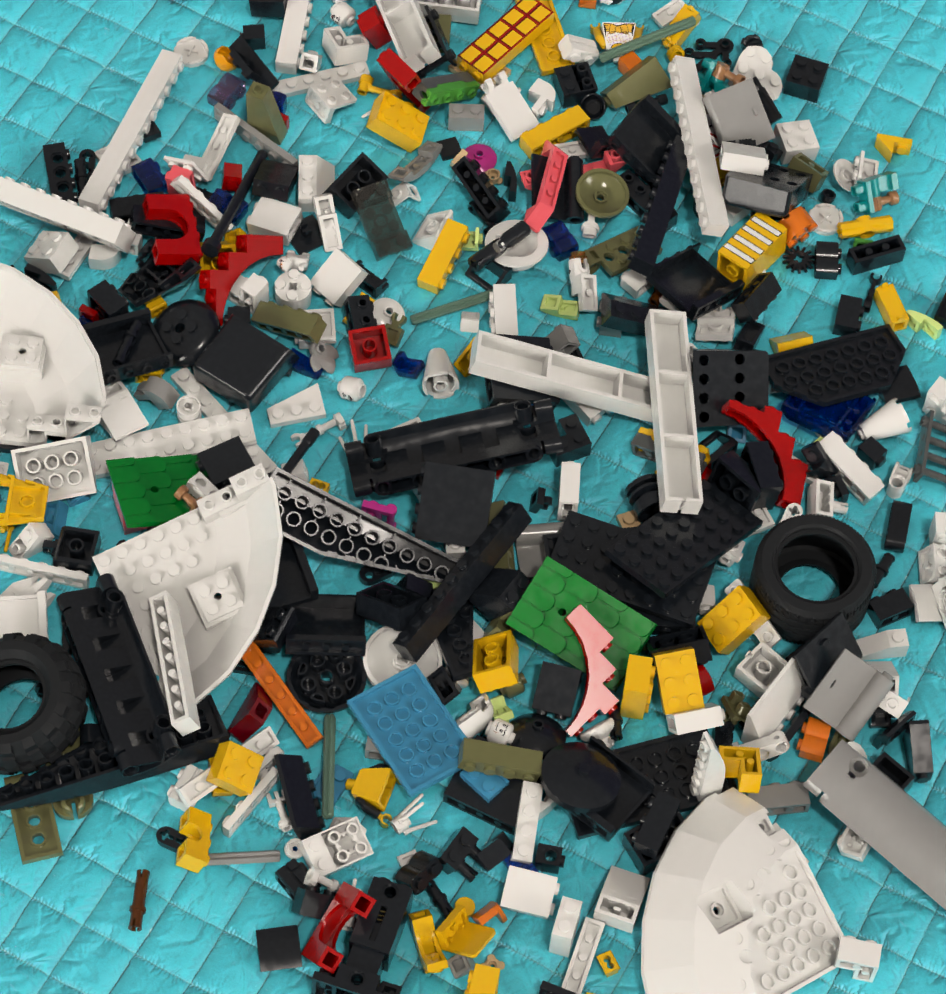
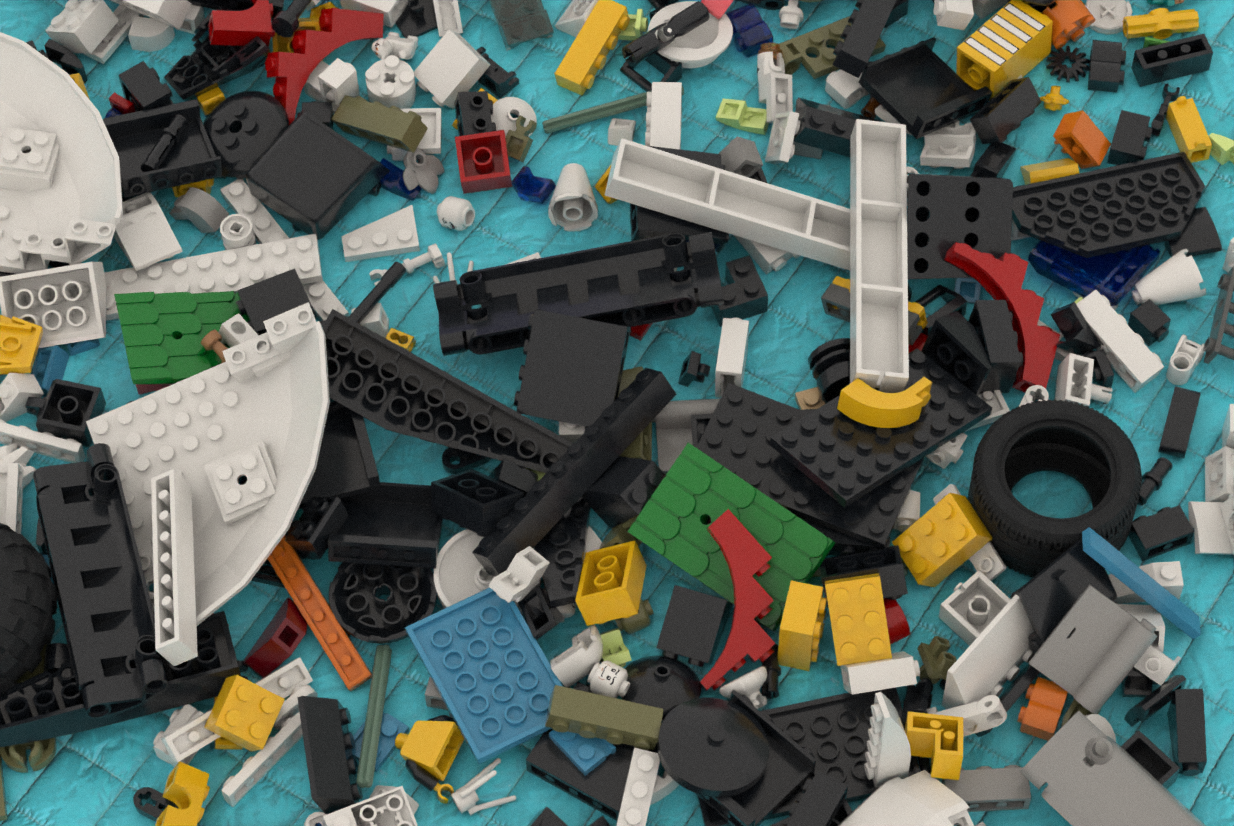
camera: 10 degrees right, 0 degrees up
white hinge [265,789,293,832] -> none
dark pink plate [361,500,397,527] -> none
none -> white brick [489,546,550,603]
none -> white plate [765,111,800,164]
none -> yellow arch [837,377,932,428]
none -> yellow plant [1039,86,1069,111]
none -> orange brick [1053,110,1111,169]
none -> dark azure tile [1082,527,1201,639]

